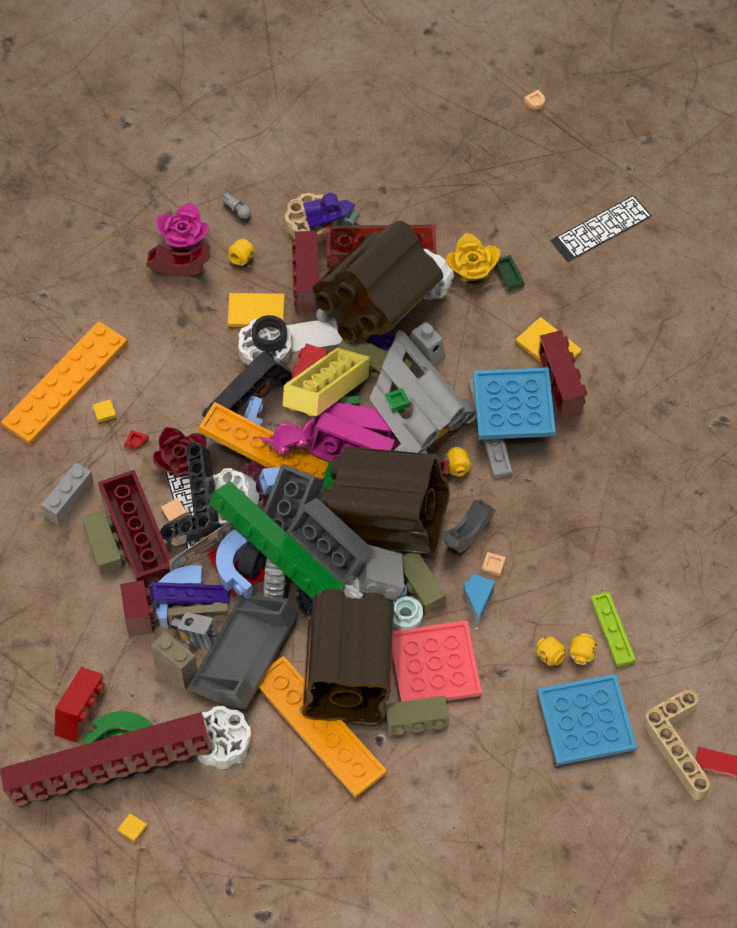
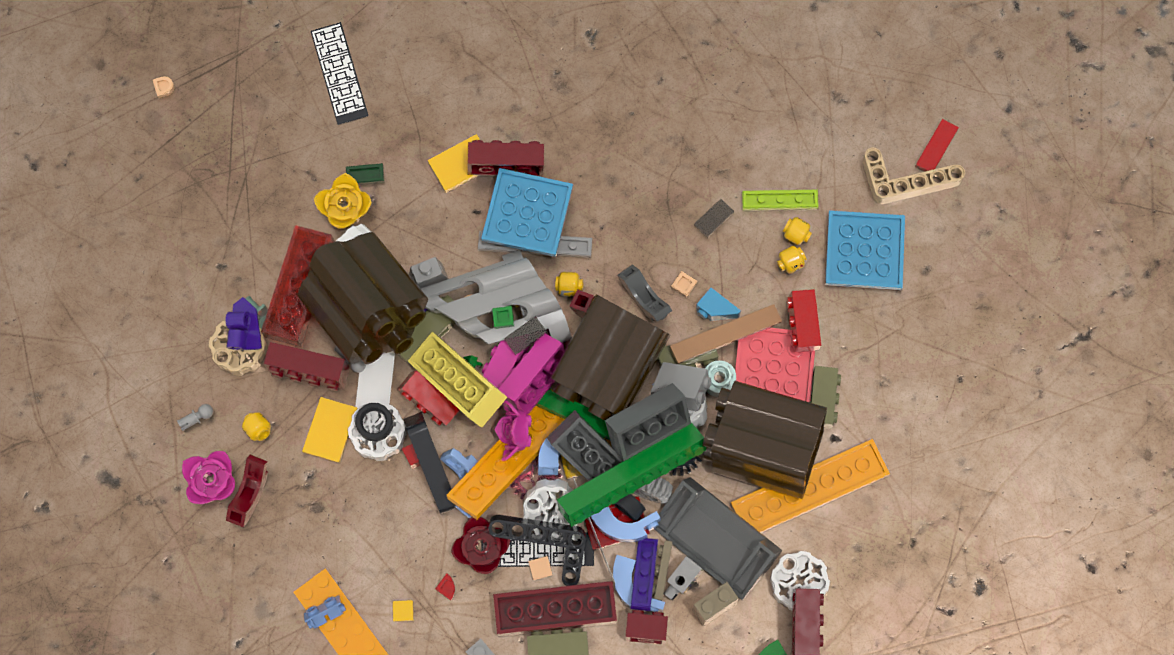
camera: 70 degrees left, 15 degrees up
none -> medium blue hinge [304,595,346,629]
none -> clear smoke tile [504,316,548,355]
none -> medium nougat tile [669,304,782,364]
none -> clear smoke tile [694,199,734,238]
none -> red wedge [786,289,822,352]

